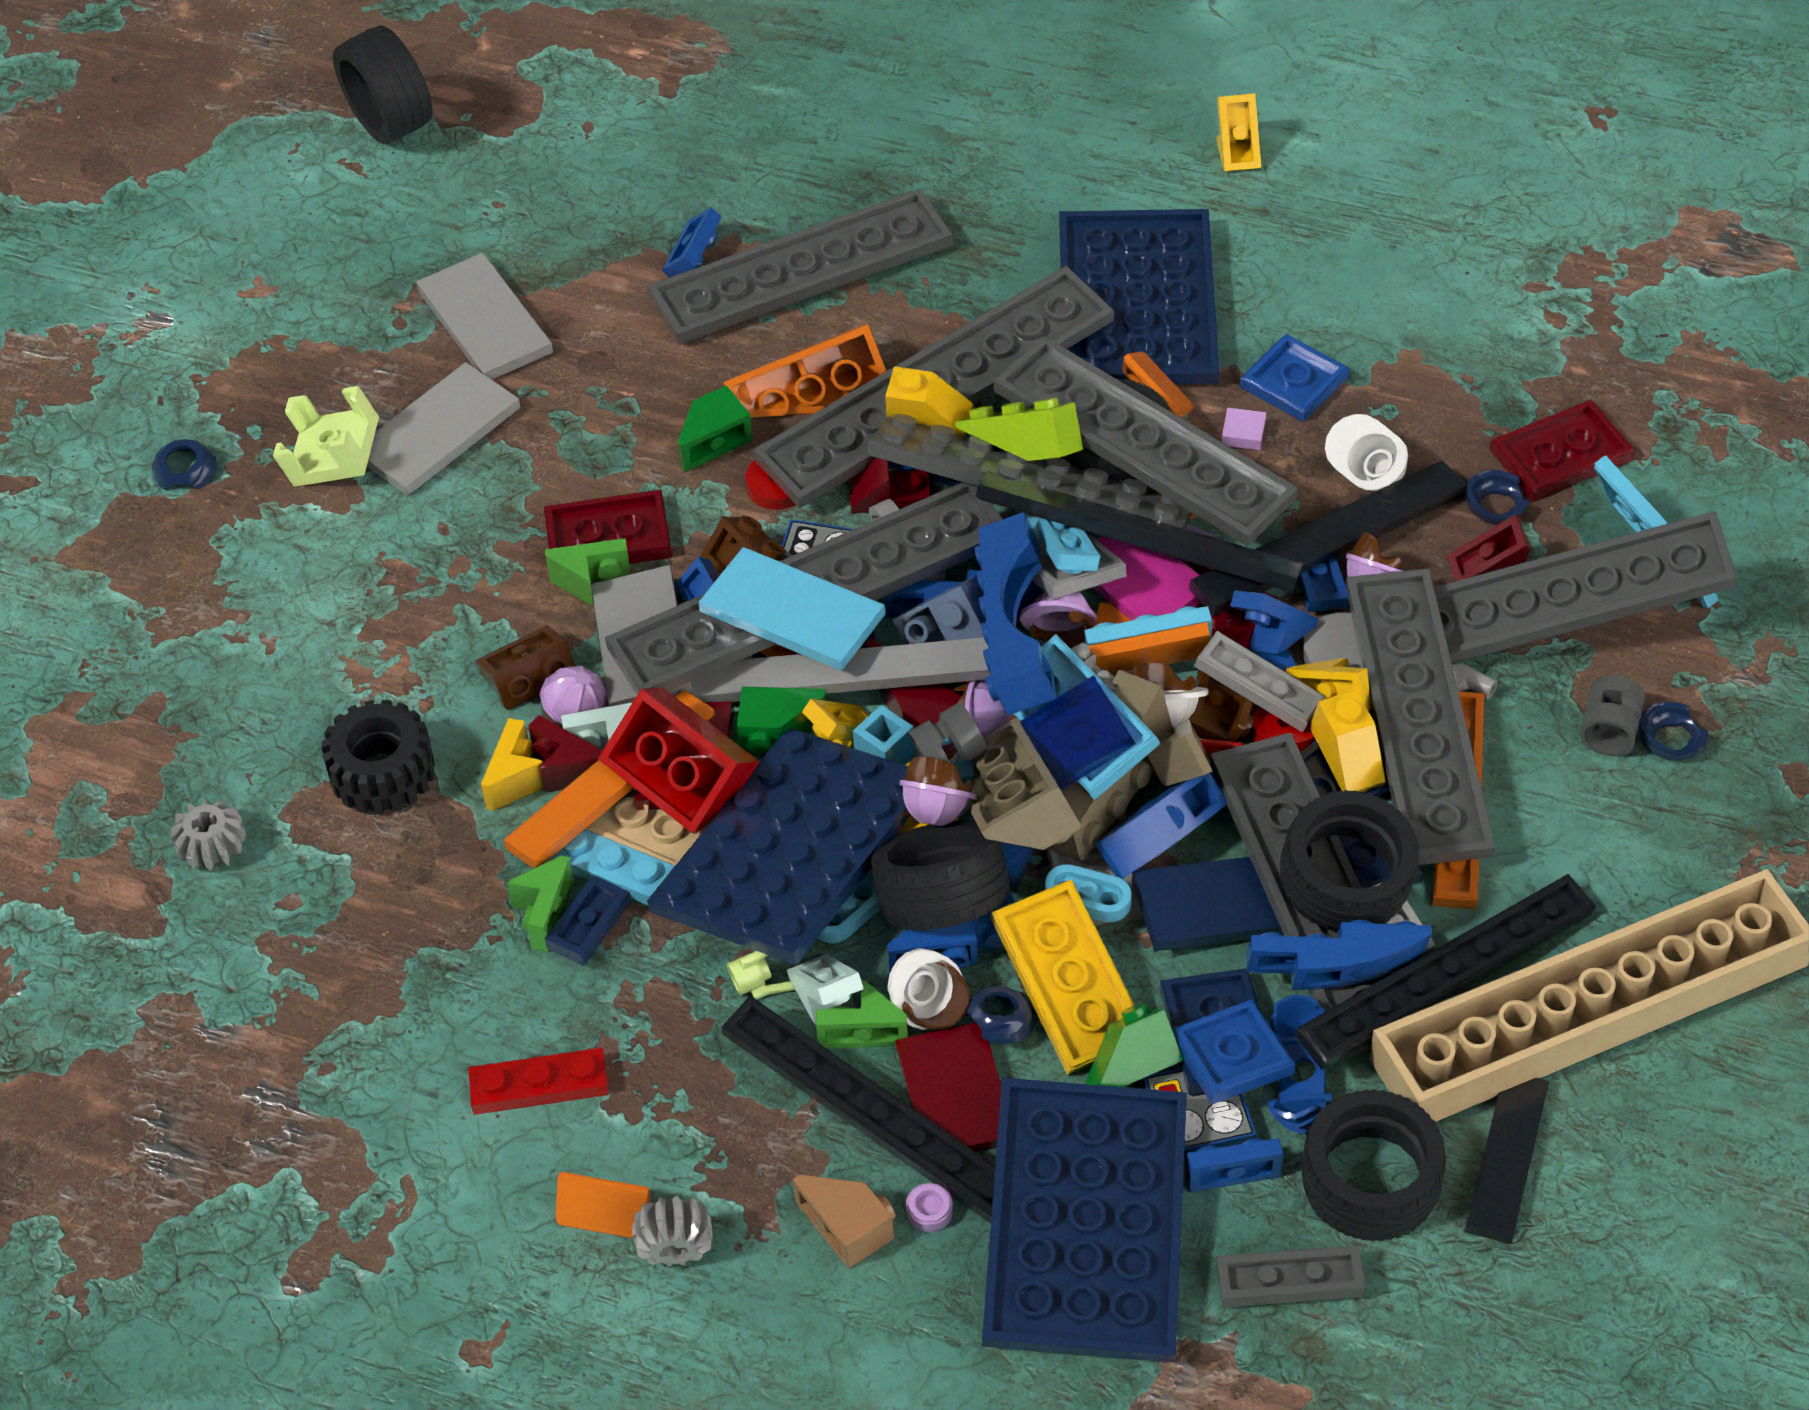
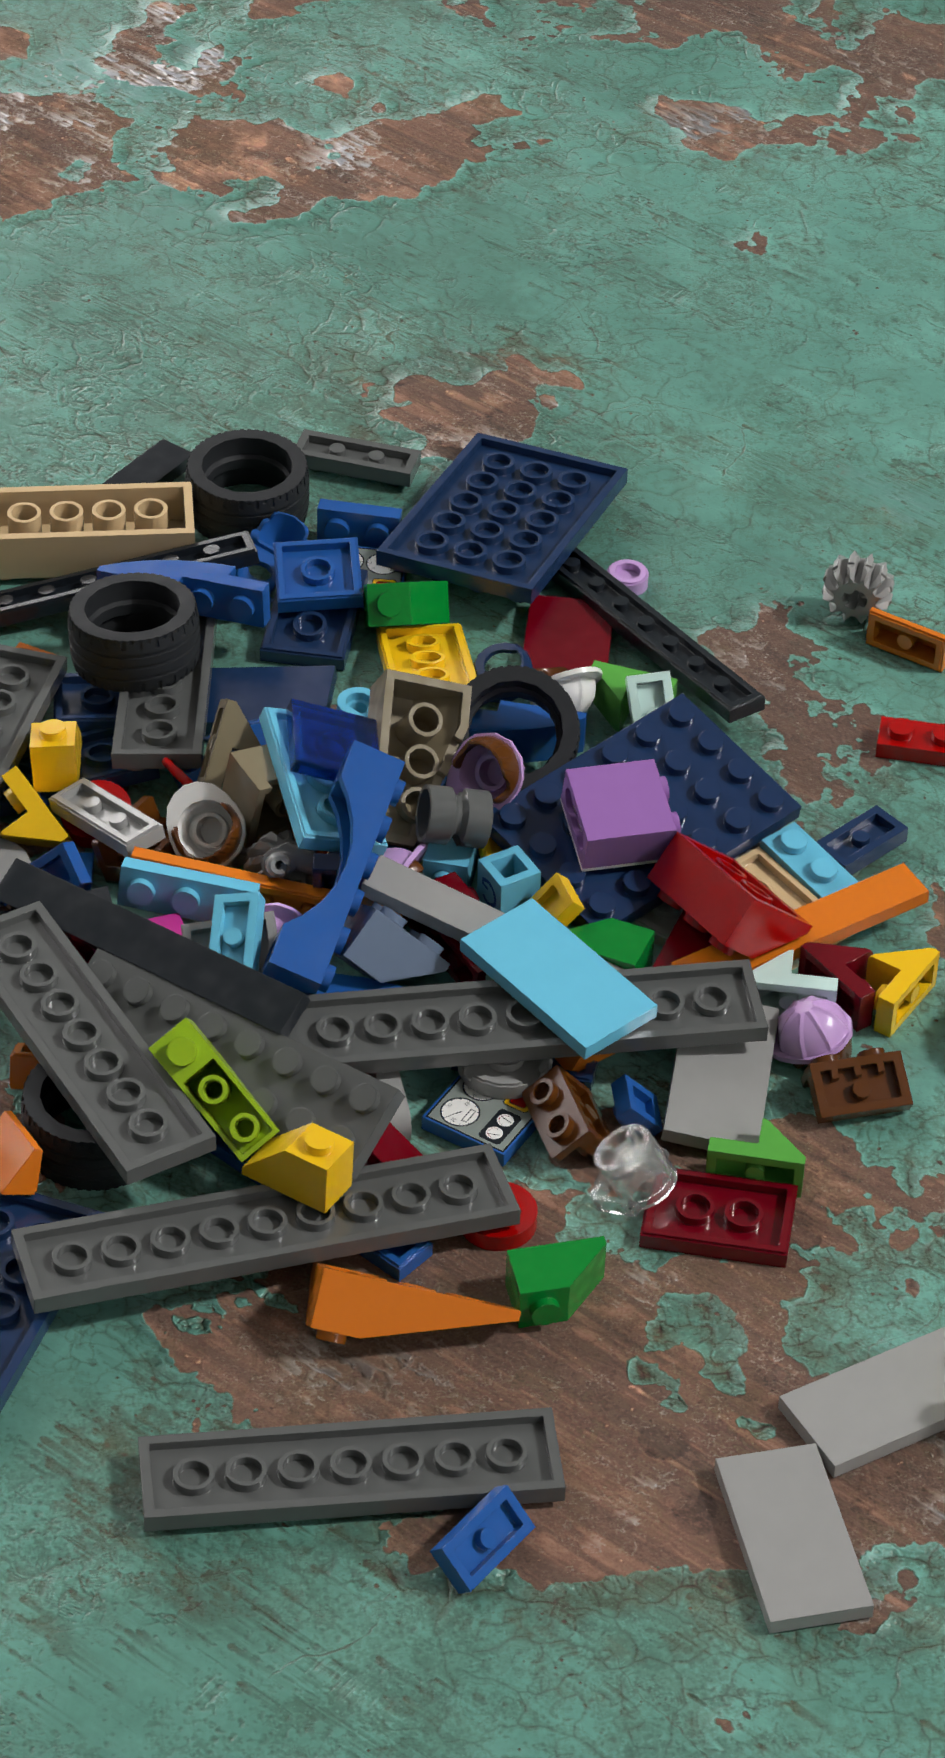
camera: 165 degrees left, 10 degrees down
bright green slope [507,855,574,952] -> none
medium nougat slope [792,1175,896,1269] -> none
none -> medium lavender piece [560,759,681,872]
none -> clear piece [590,1124,678,1217]

